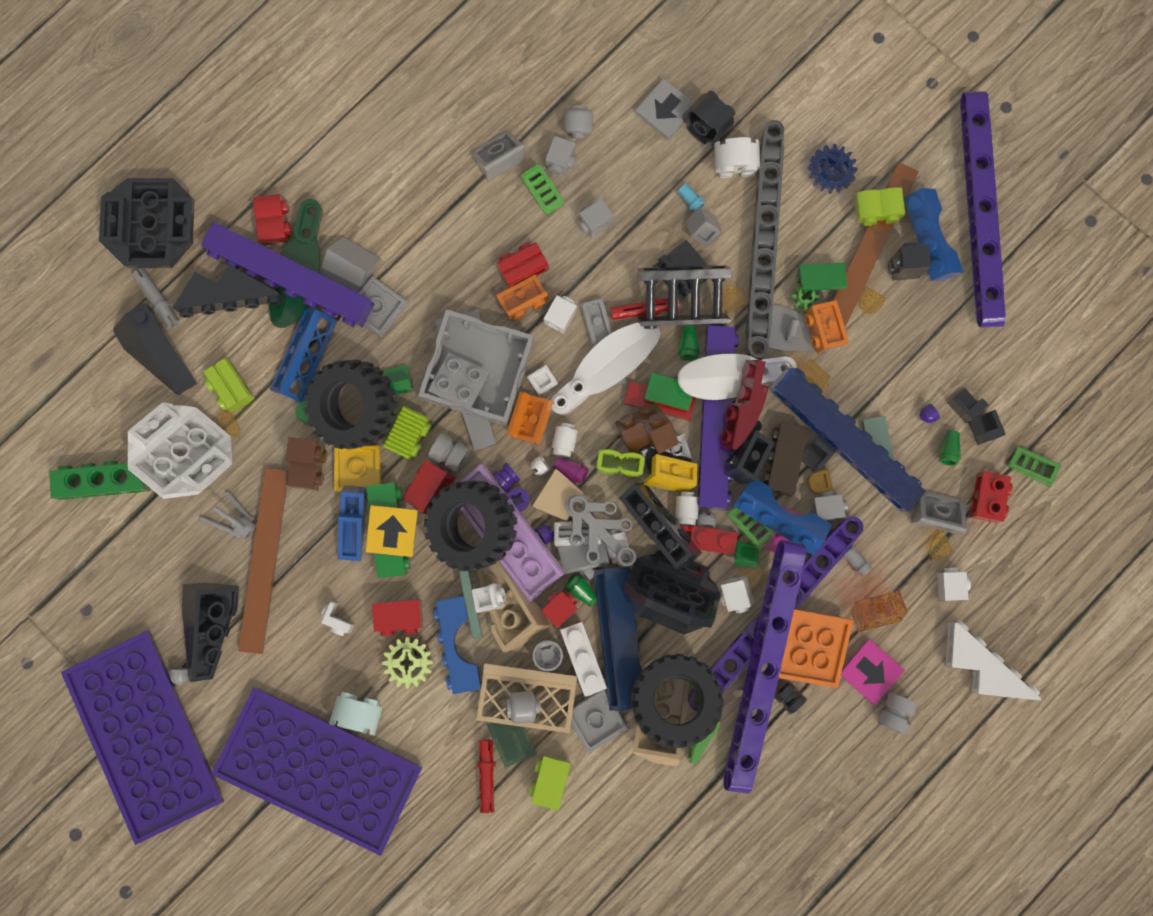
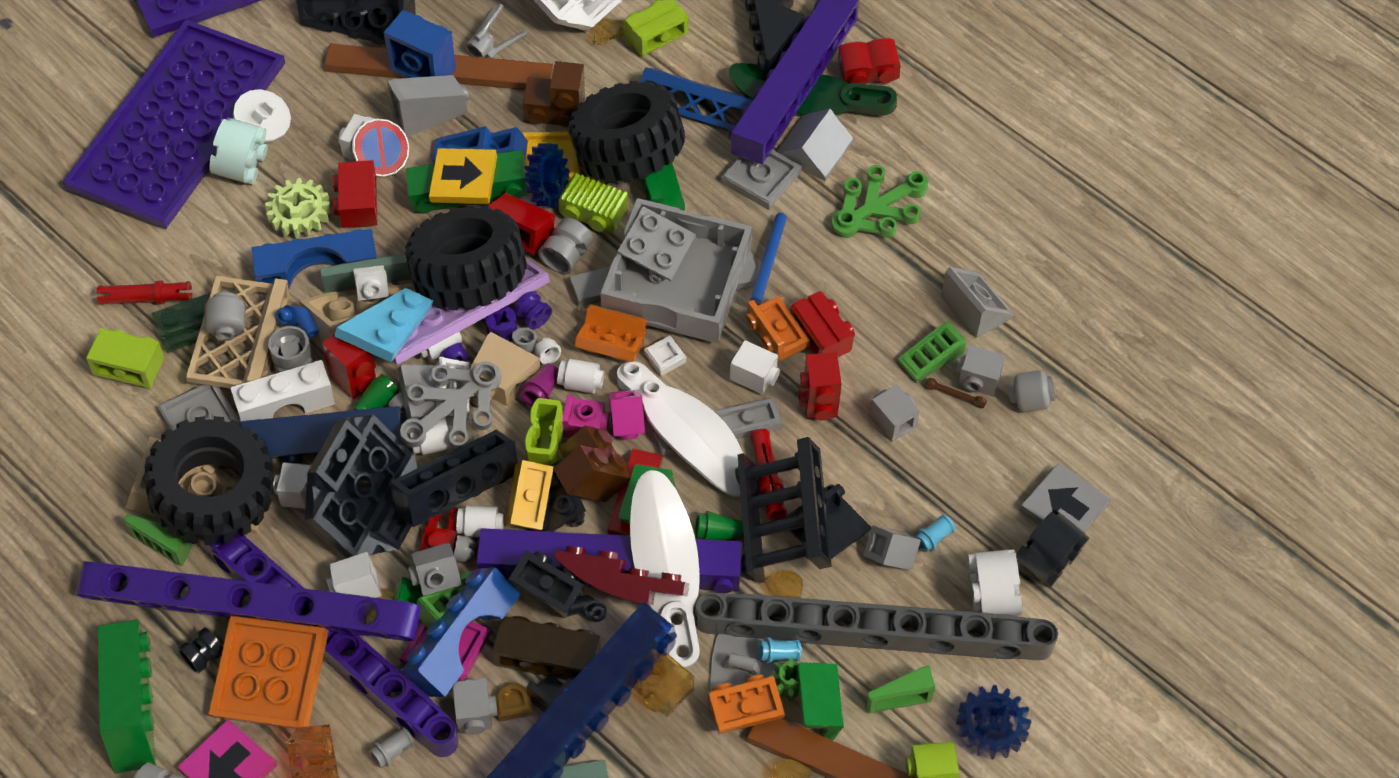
camera: 90 degrees right, 25 degrees down
none -> green wedge [98,619,156,774]
none -> white piece [233,89,291,143]
none -> white brick [273,463,311,509]
none -> blue arm [275,305,319,339]
none -> medium azure wing [335,288,433,362]
none -> piece [352,119,409,177]
none -> blue brick [384,10,456,78]
none -> light grey slope [388,75,470,137]
none -> light grey brick [408,543,462,596]
none -> light grey hinge [512,328,537,352]
none -> clear blue gear [524,143,570,207]
none -> dark pink brick [562,394,610,438]
none -> dark pink brick [608,390,645,440]
none -> blue bar [750,213,787,305]
none -> medium azure pin [757,637,802,664]
none -> red brick [798,352,842,420]
none -> bright green plant [831,165,928,238]
none -> bright green slope [866,665,935,713]
none -> reddish brown hinge [925,378,987,408]

